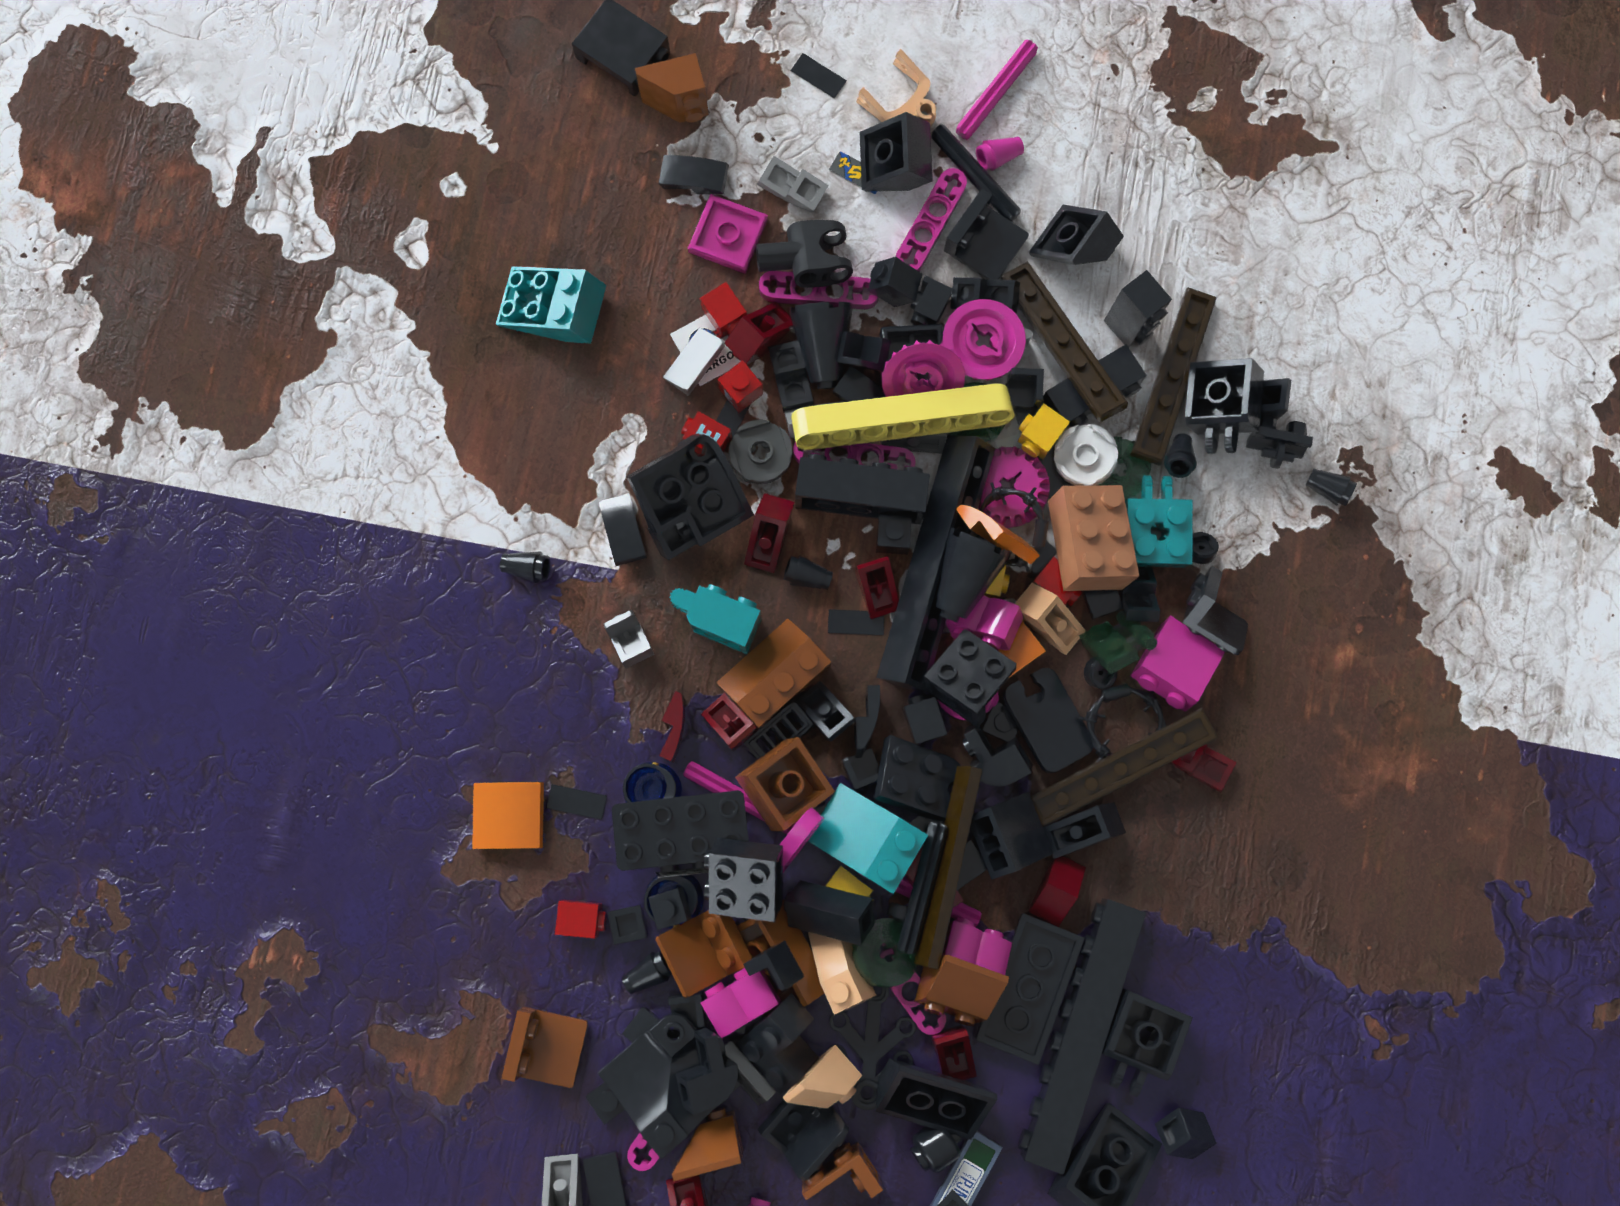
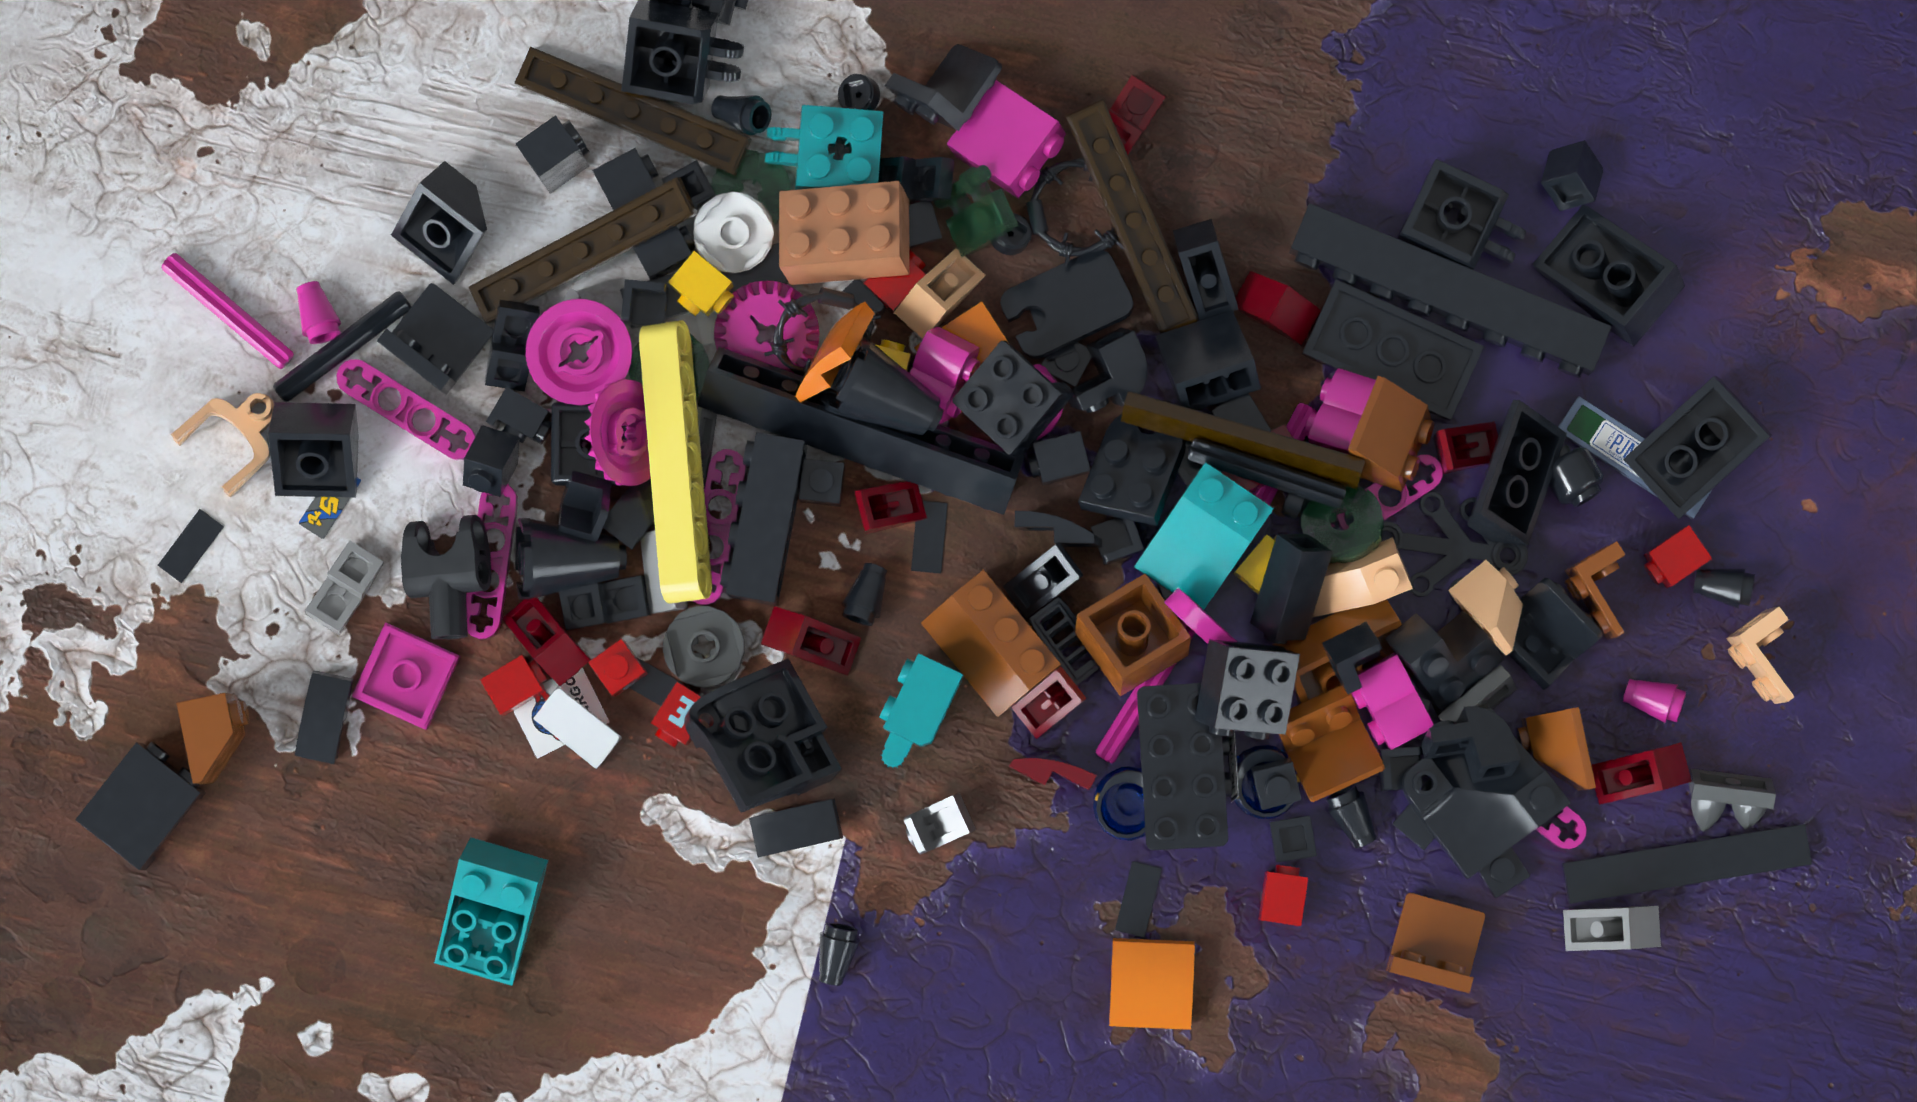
camera: 80 degrees left, 5 degrees up
none -> black slope [661,160,716,210]

